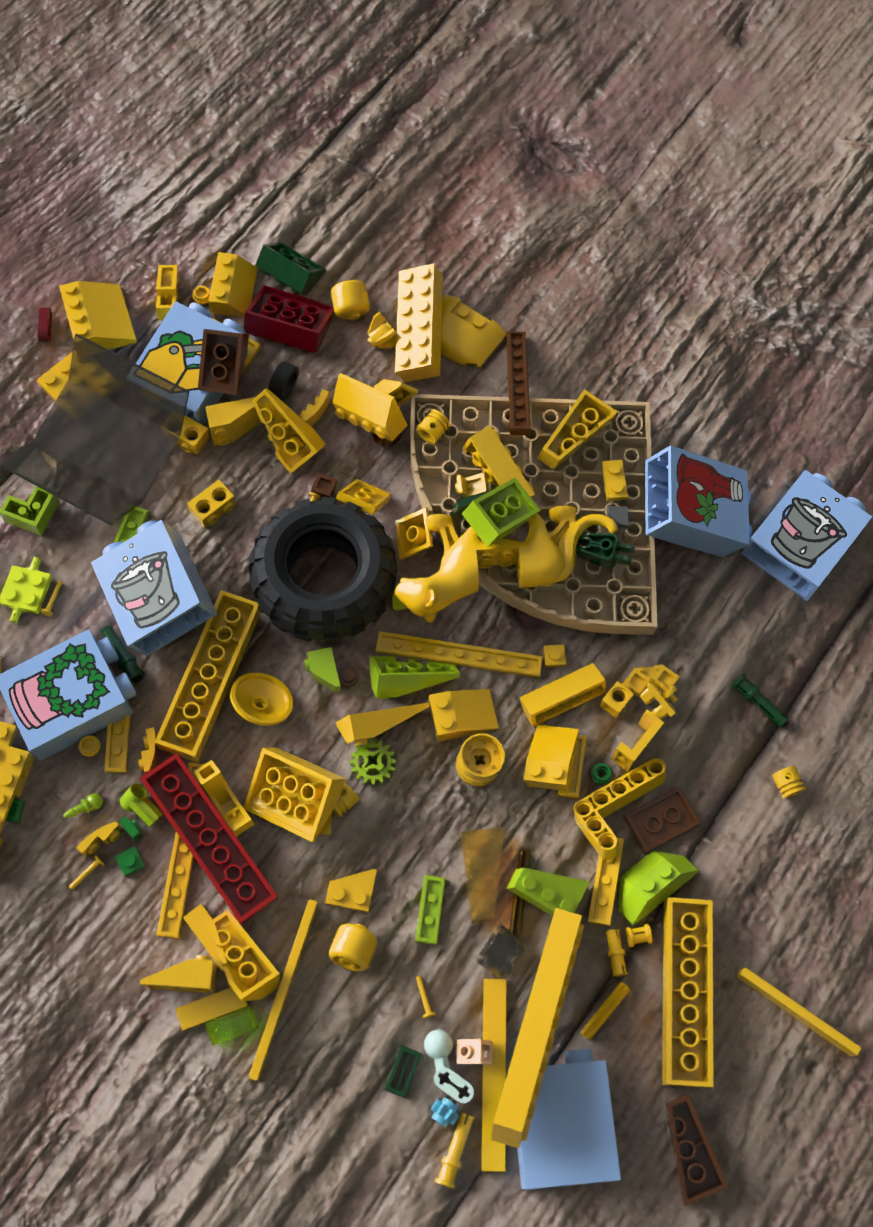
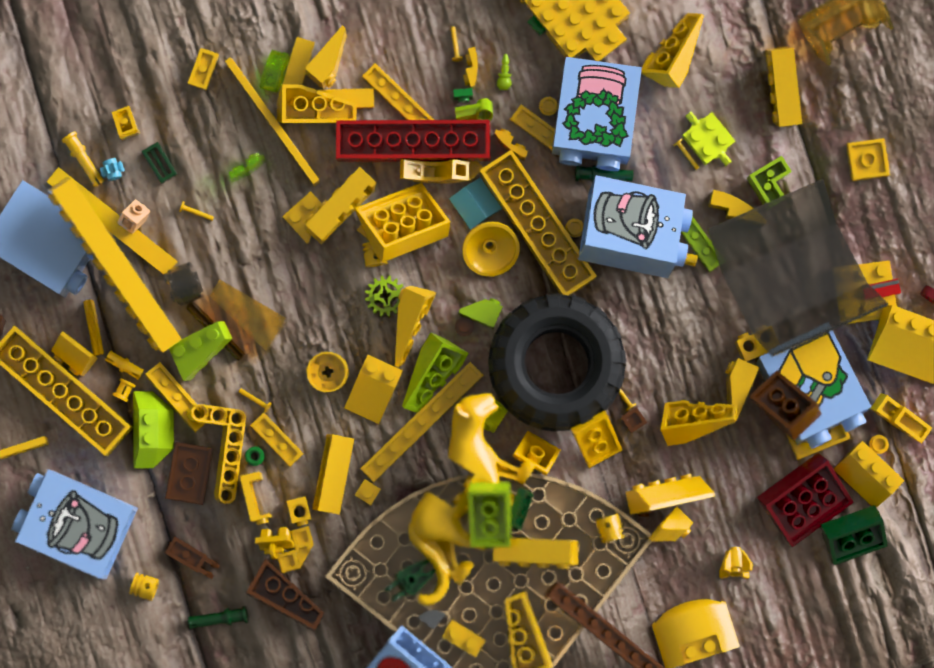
camera: 125 degrees right, 15 degrees up
green plate [115,846,146,877] -> none
yellow brick [187,480,236,528] -> none
black tyre [268,361,299,401] -> none
yellow slope [300,389,330,427] -> none
yellow head [329,924,378,972] -> none
yellow head [331,280,370,320] -> none
yellow brick [395,264,443,383] -> none
lime tile [415,875,446,945] -> none
light aqua beam [424,1029,474,1103] -> none
yellow bracket [455,472,489,498] -> none
yellow slope [523,725,579,792] -> none
none -> brick [12,470,138,579]
none -> yellow slope [51,331,98,376]
none -> yellow slope [111,106,140,140]
none -> reddish brown hinge [165,536,220,579]
none -> yellow plate [188,48,219,90]
none -> clear neon green slope [229,153,266,182]
none -> yellow pin [239,388,272,413]
none -> reddish brown wedge [246,558,324,632]
none -> yellow wedge [305,167,376,244]
none -> medium azure slope [449,177,502,230]
none -> yellow plate [565,218,583,238]
none -> yellow slope [709,189,766,226]
none -> red sticker [863,279,901,301]

